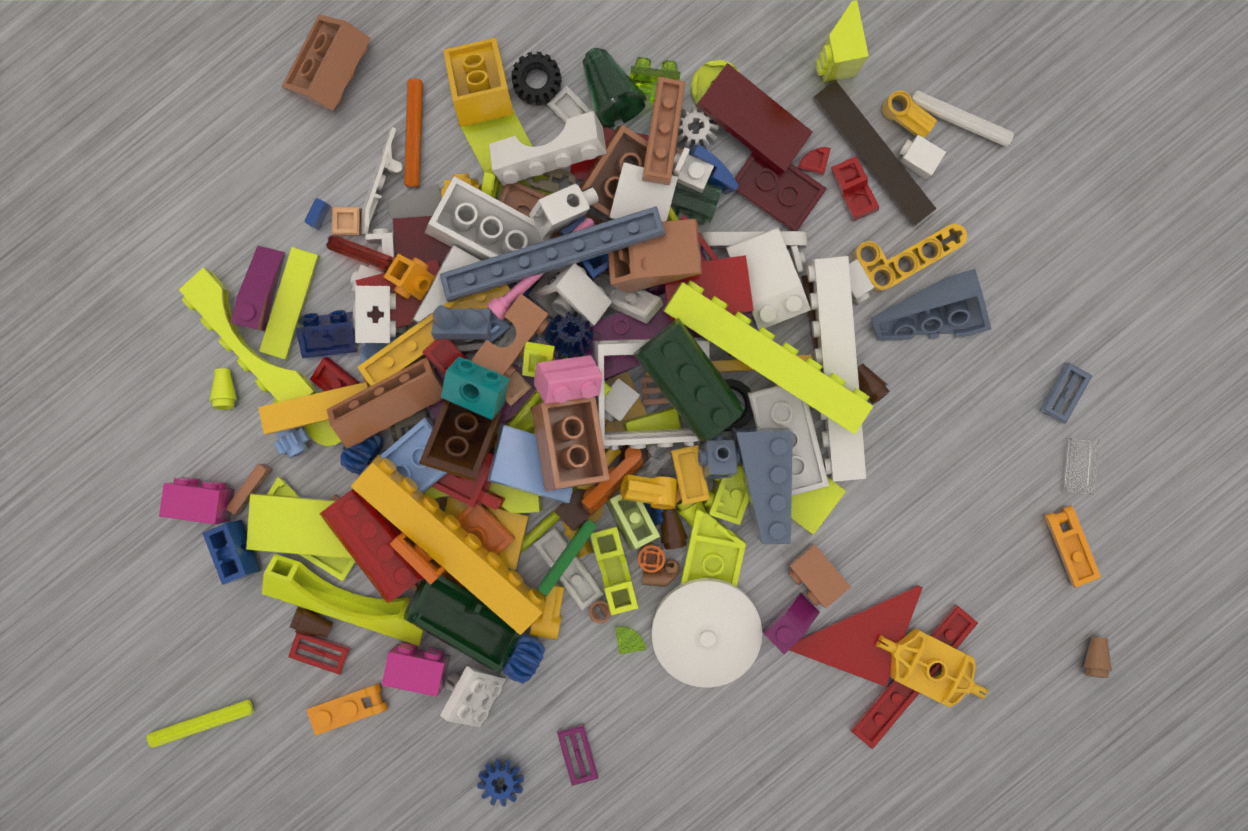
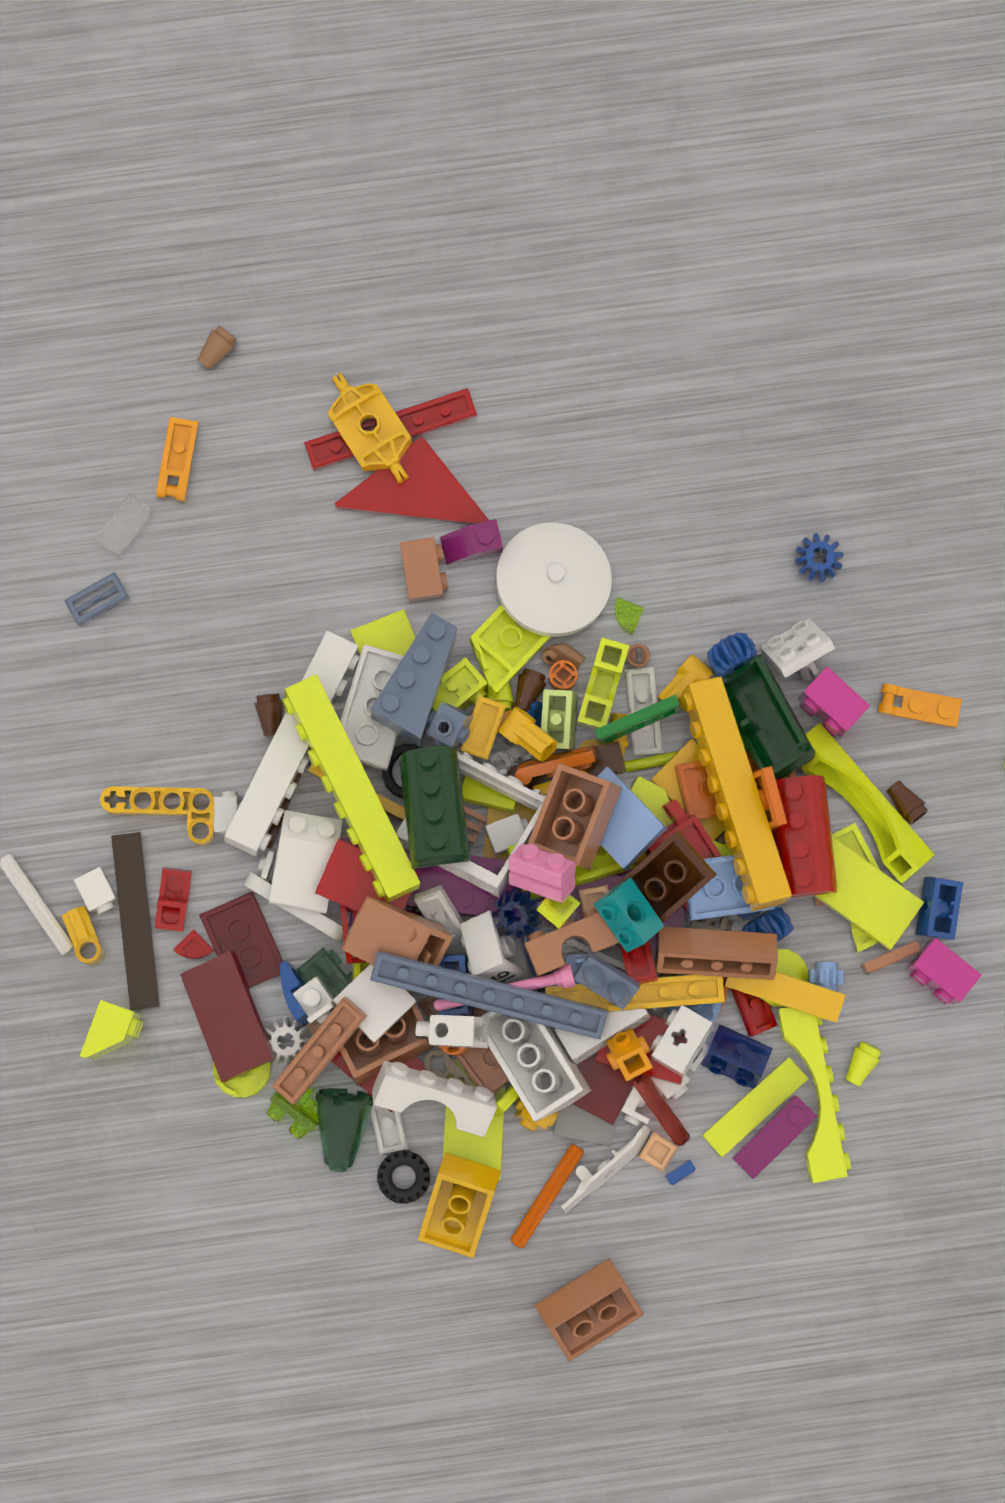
camera: 155 degrees left, 5 degrees down
red tile [288,633,350,675] -> none
magenta tile [557,724,599,786] -> none
sand blue wedge [871,269,992,341] -> none

